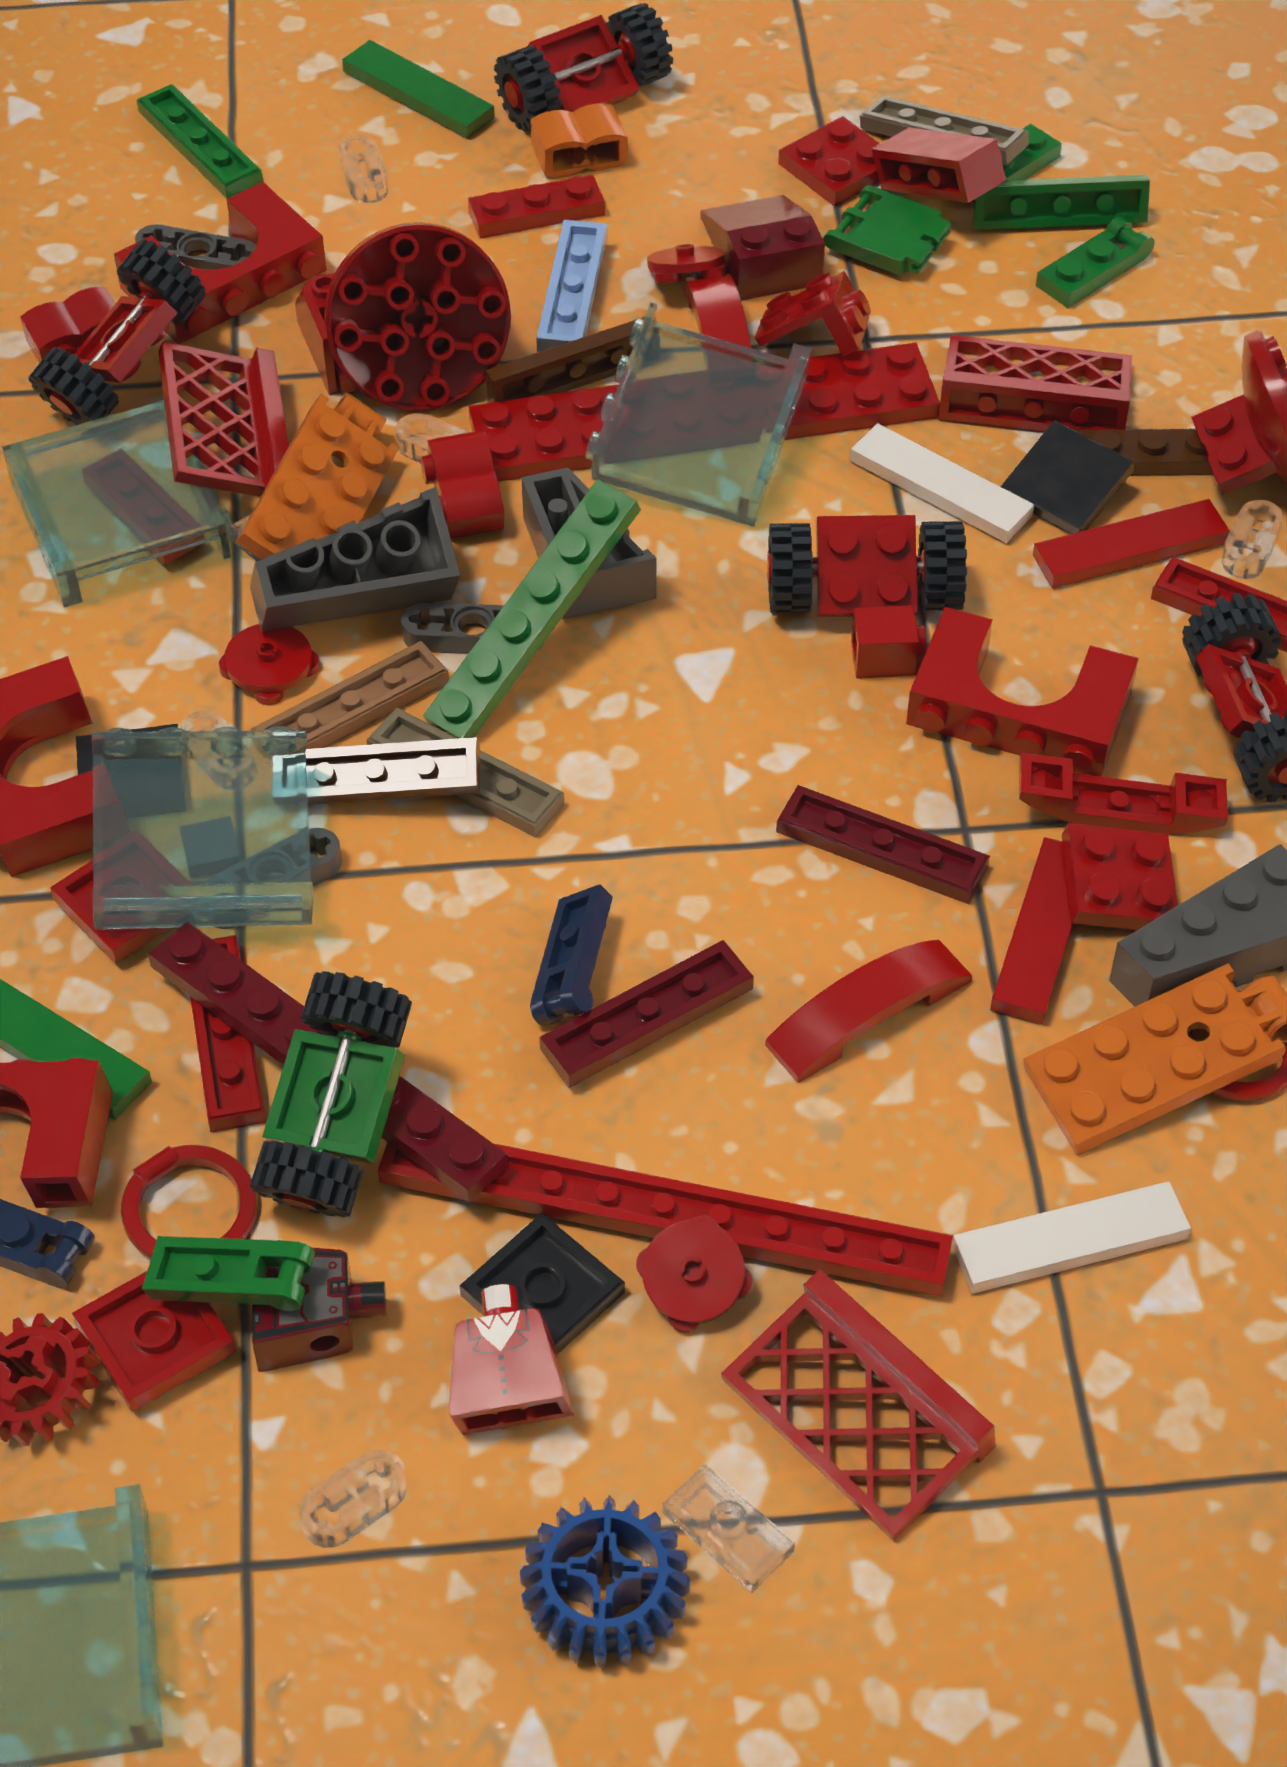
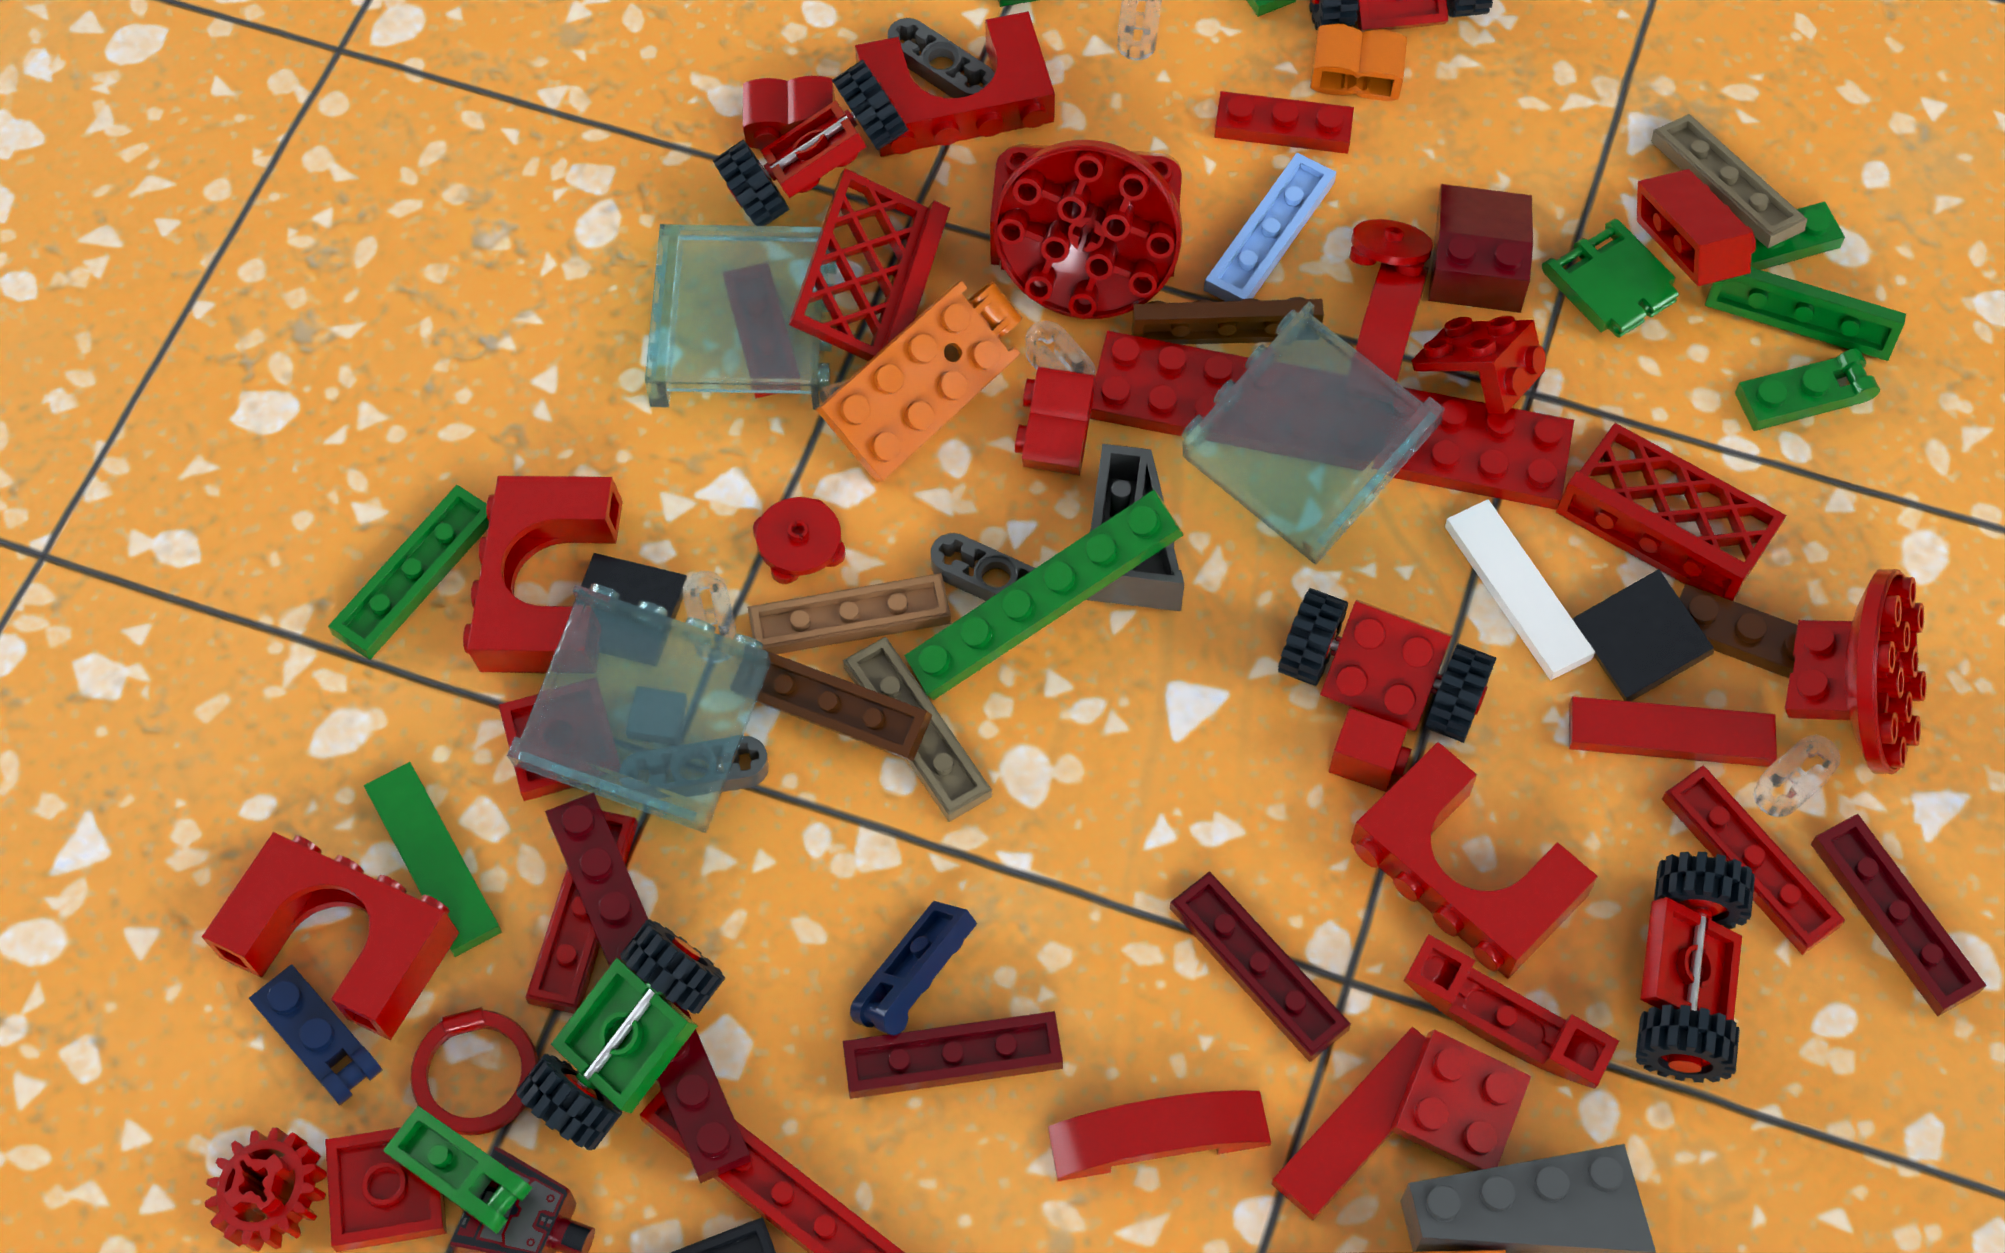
camera: 25 degrees right, 10 degrees up
dark grey wedge [250,487,460,632] -> none
red plate [778,116,880,207] -> none

